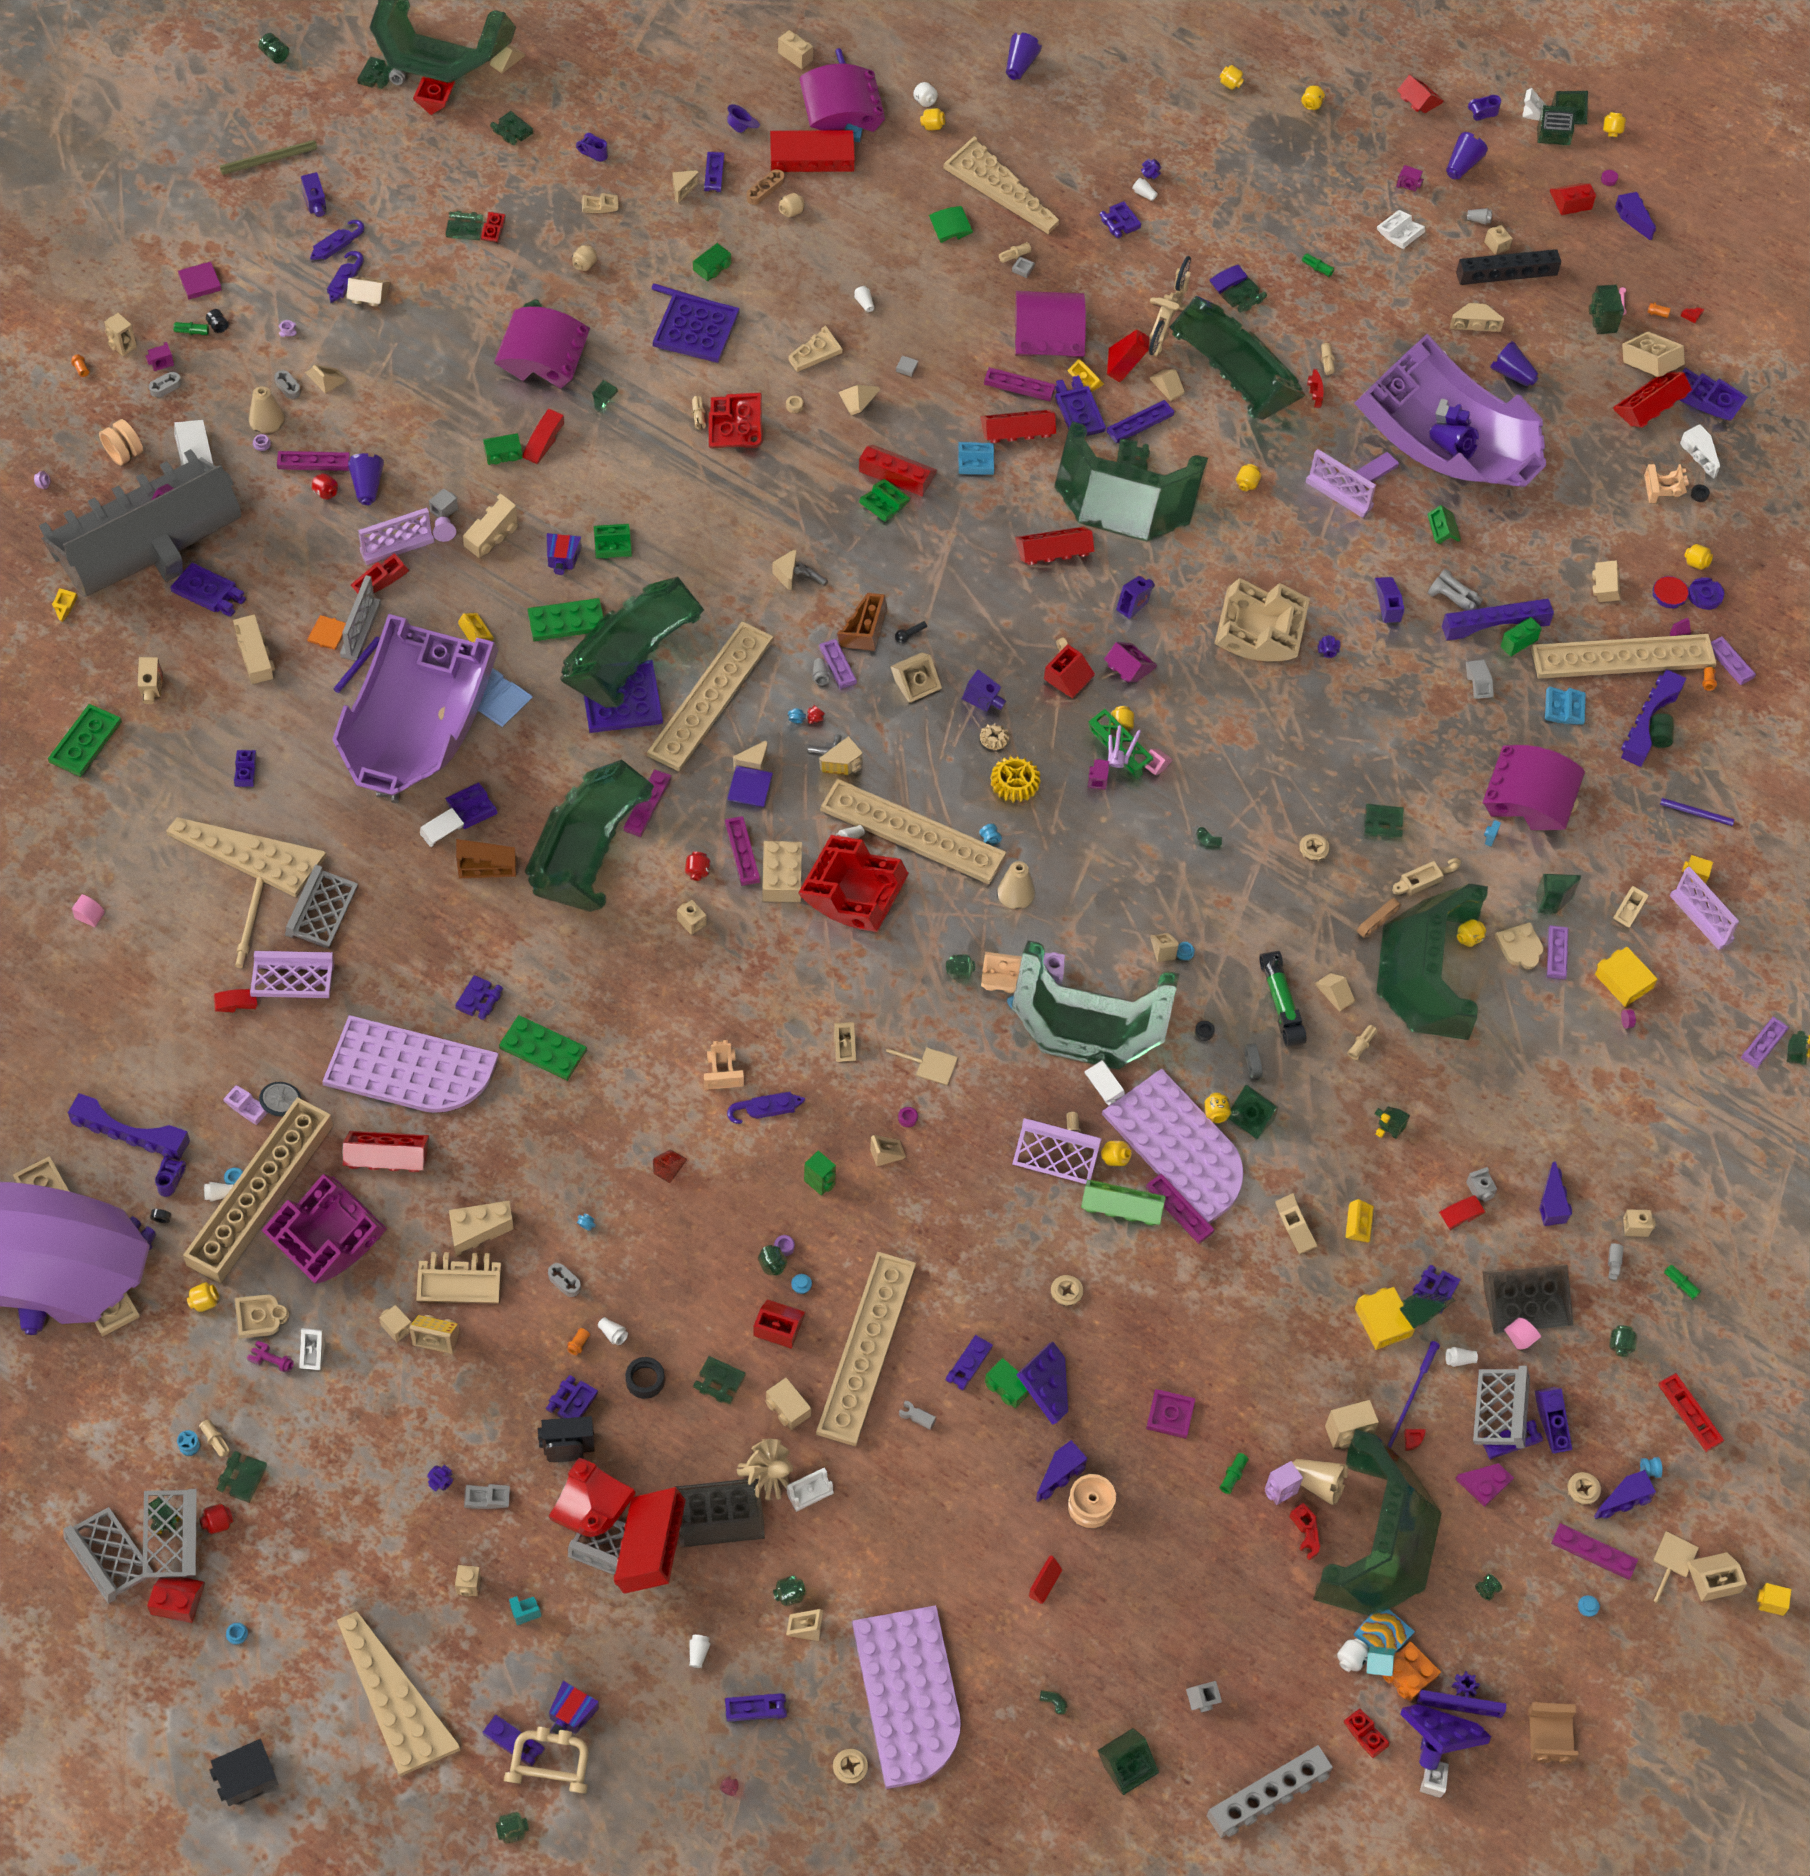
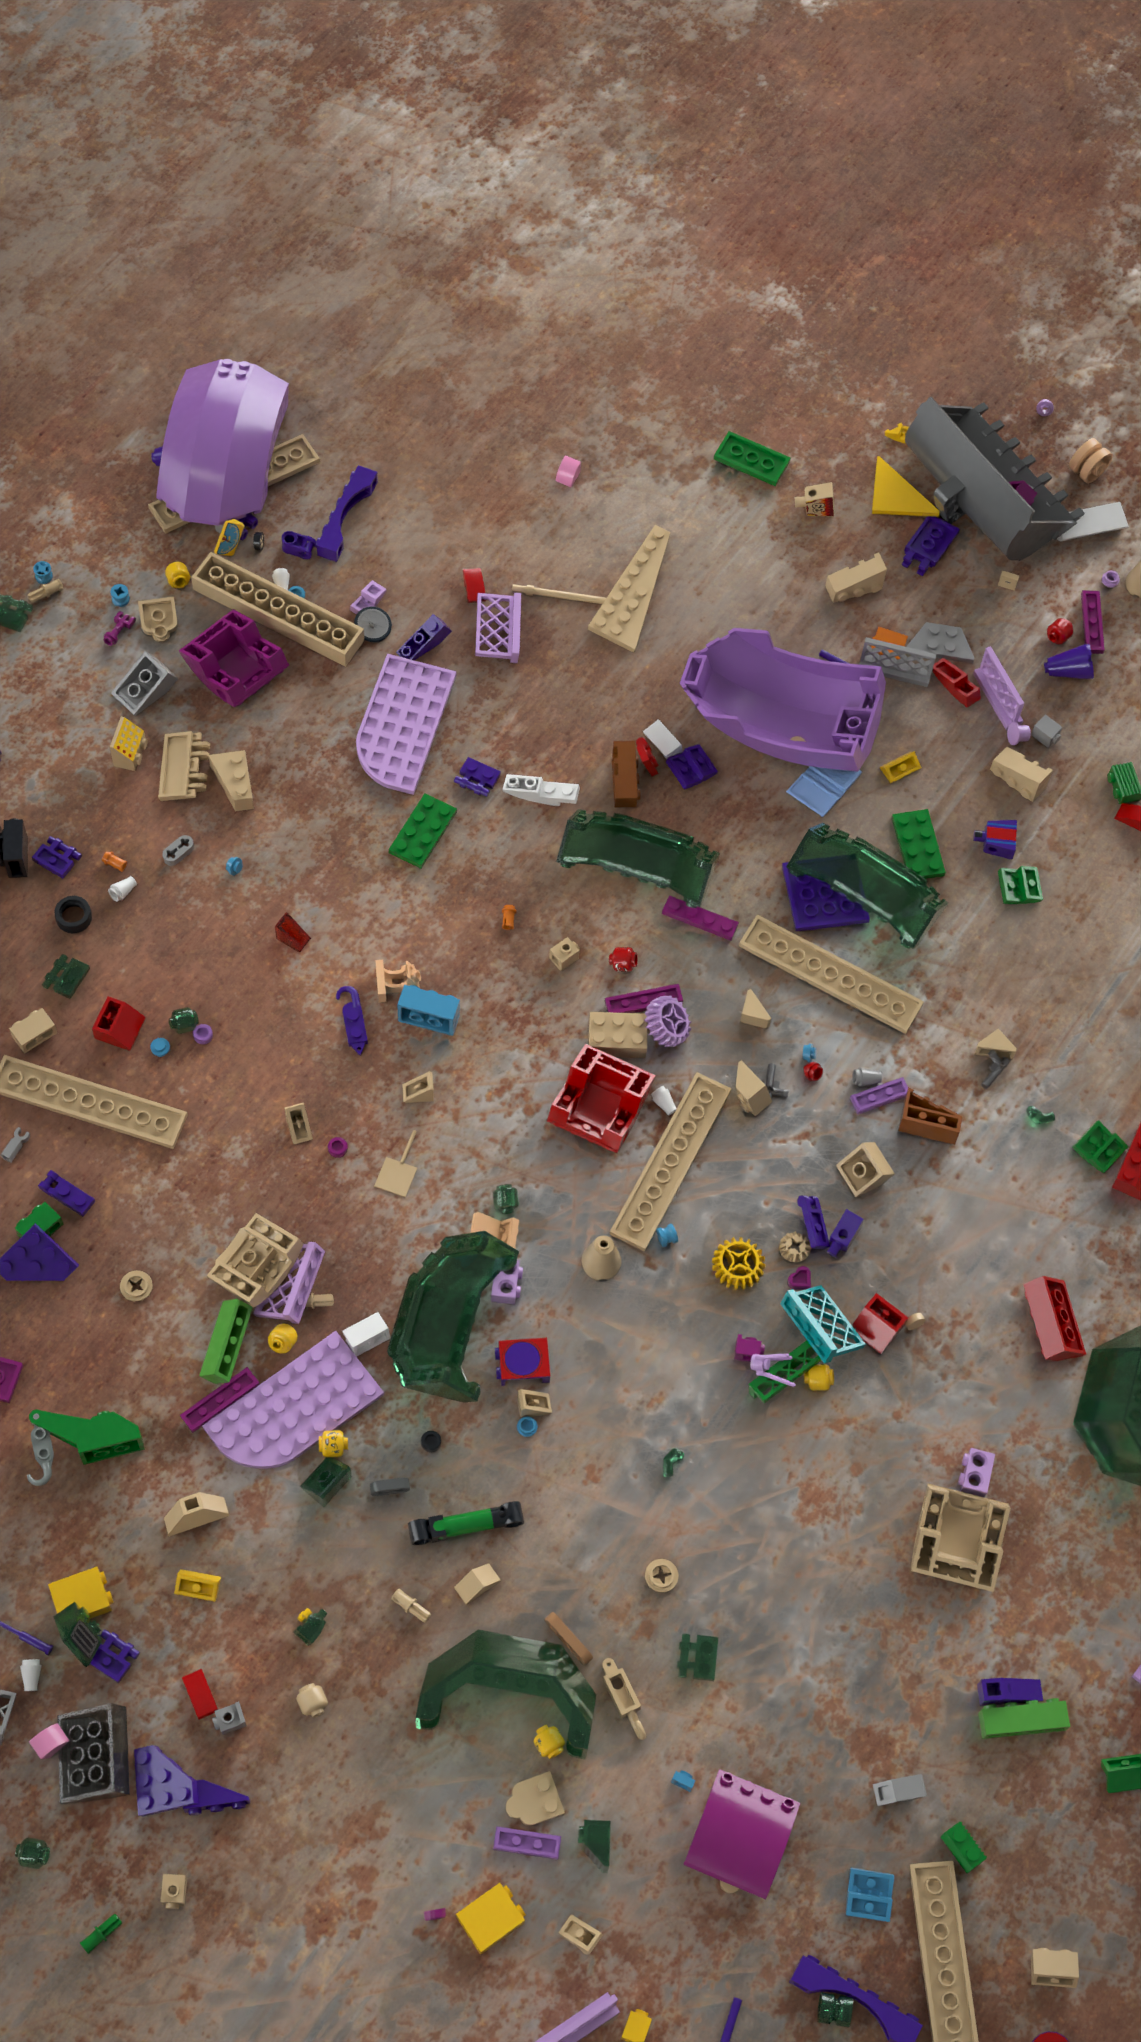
camera: 90 degrees right, 5 degrees up
dark purple slope [234,750,256,787] -> none
light grey fence [285,864,358,949] -> none
white slope [300,1328,326,1370] -> none
slope [343,1131,429,1172] -> none
tan brick [379,1305,411,1343] -> none
dark purple slope [727,766,773,808] -> none
green brick [804,1150,836,1196] -> none
black bar [895,621,928,643] -> none
magenta slope [1104,642,1157,683] -> none
dark purple torso [1116,576,1155,619] -> none
bright pink brick [1143,749,1173,775] -> none
dark purple gear [1318,635,1341,658] -> none
light grey piece [1427,568,1483,611] -> none
dark purple arch [1442,598,1554,641] -> none
light grey bar [1608,1244,1624,1280] -> none
none -> green slope [27,1409,145,1486]
none -> dark azure wheel [110,584,130,607]
none -> light grey slope [111,651,178,716]
none -> plate [134,1745,198,1817]
none -> tan slope [207,1213,303,1308]
none -> slope [214,519,244,556]
none -> tan head [296,1683,328,1718]
none -> dark purple slope [396,614,452,661]
none -> dark azure brick [397,985,460,1036]
none -> panel [495,1337,550,1386]
none -> orange pin [502,905,517,930]
none -> white slope [503,774,580,806]
none -> red hinge [636,737,659,777]
none -> lavender gear [644,996,692,1047]
none -> teal fence [780,1285,866,1364]
none -> magenta tile [787,1266,811,1290]
none -> dark purple plate [797,1195,830,1249]
none -> yellow tile [872,456,940,517]
none -> light grey wing [906,622,974,664]
none -> lavender brick [958,1448,995,1497]
none -> bright green brick [978,1698,1070,1739]
none -> tan tile [998,571,1019,591]
none -> clear green arm [1026,1106,1055,1124]

